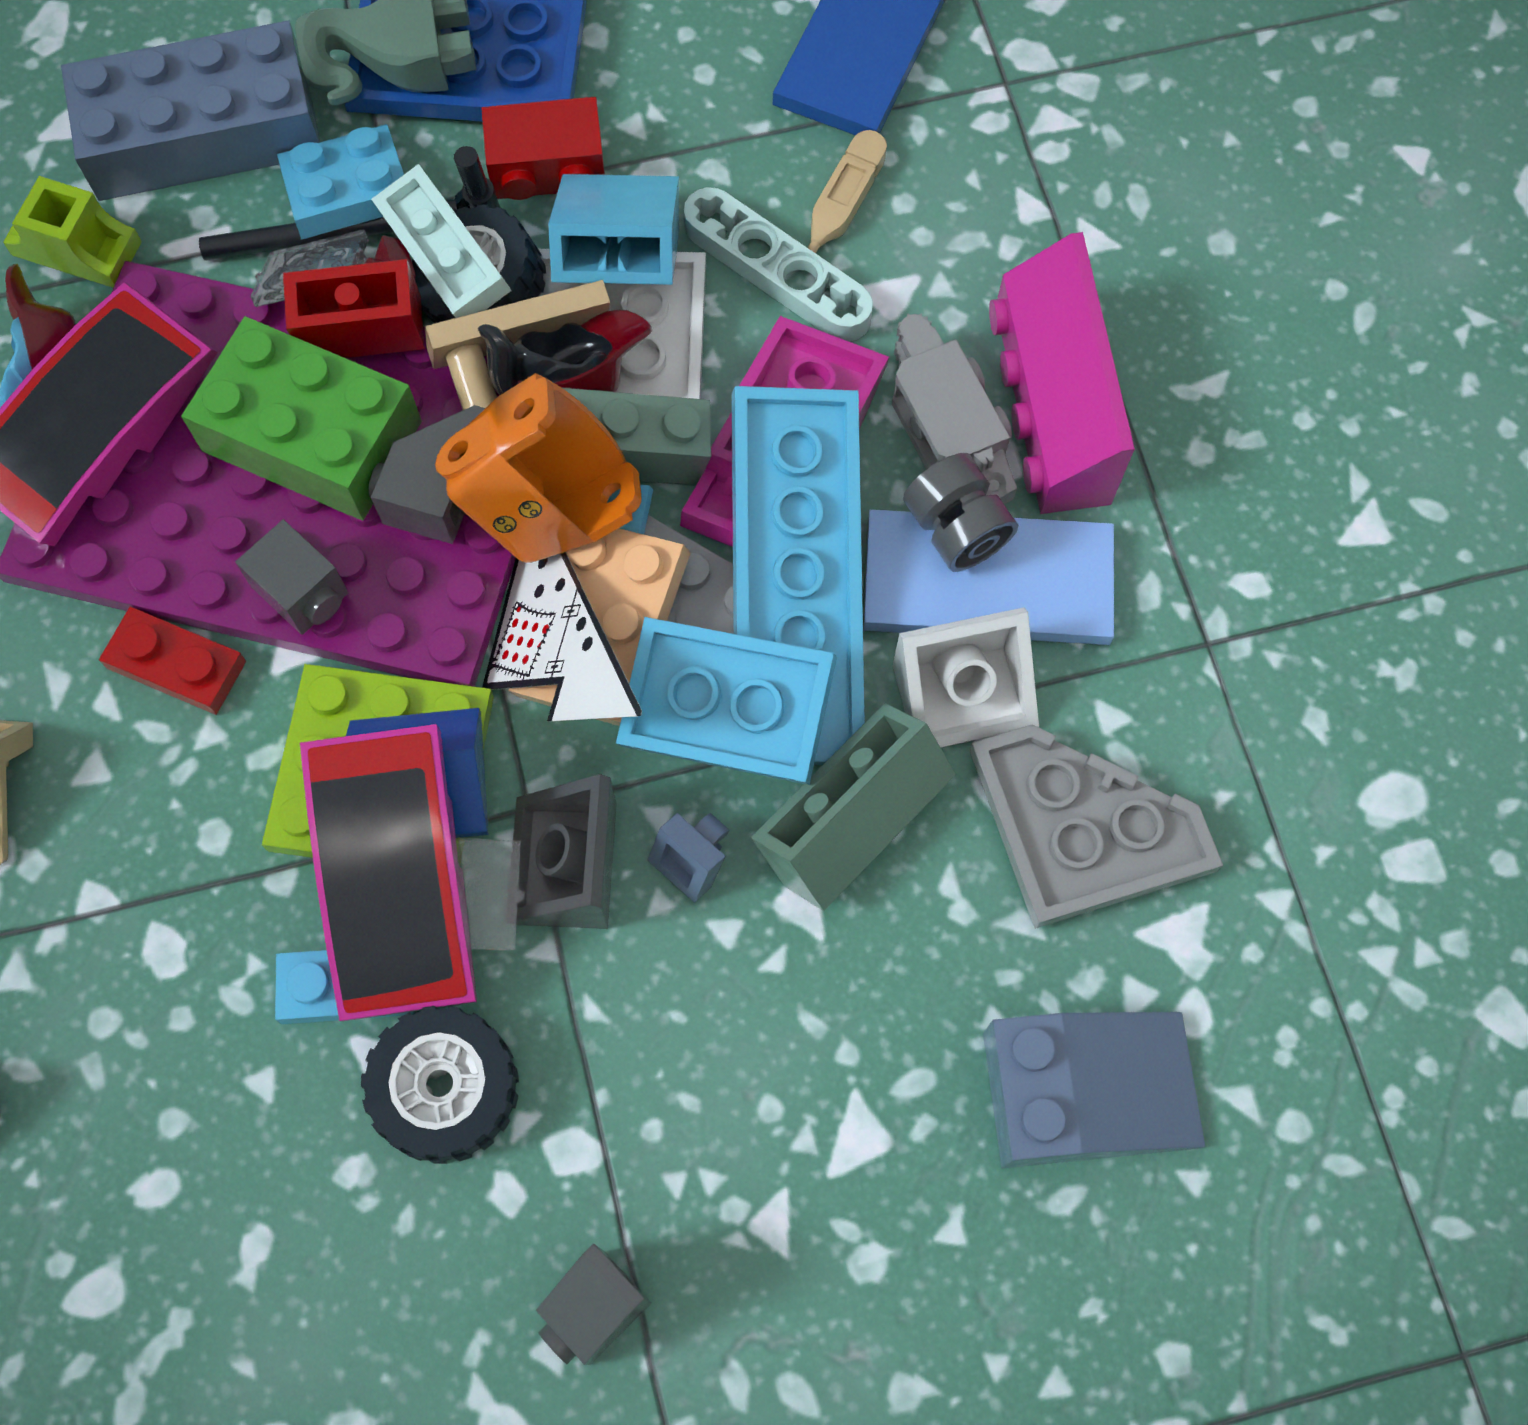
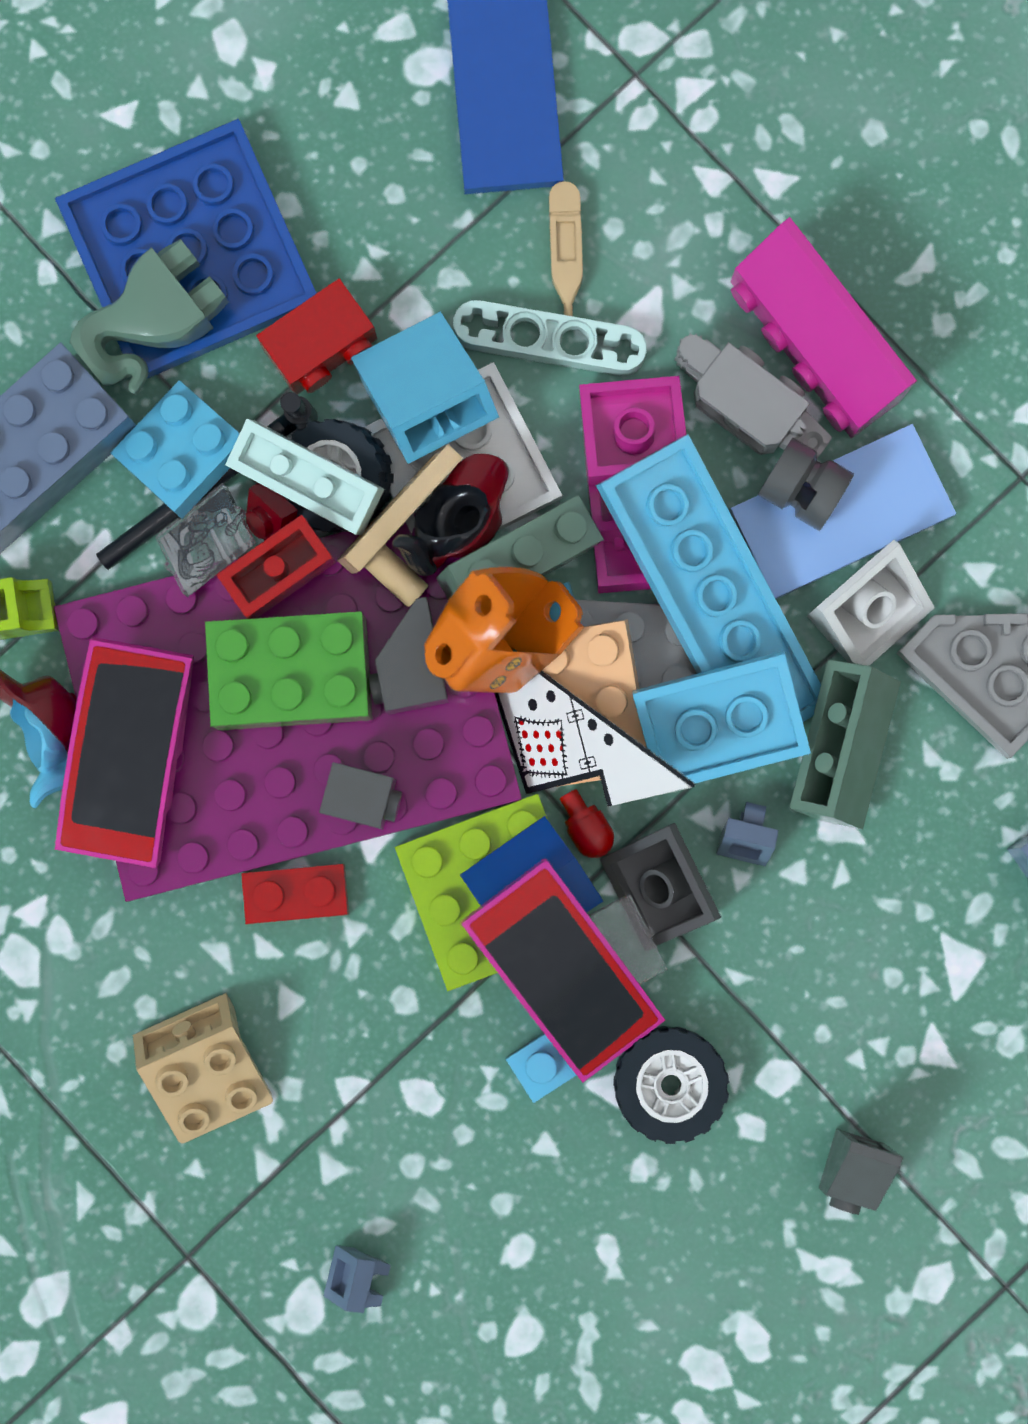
camera: 25 degrees left, 15 degrees up
none -> red cylinder [559,789,614,858]

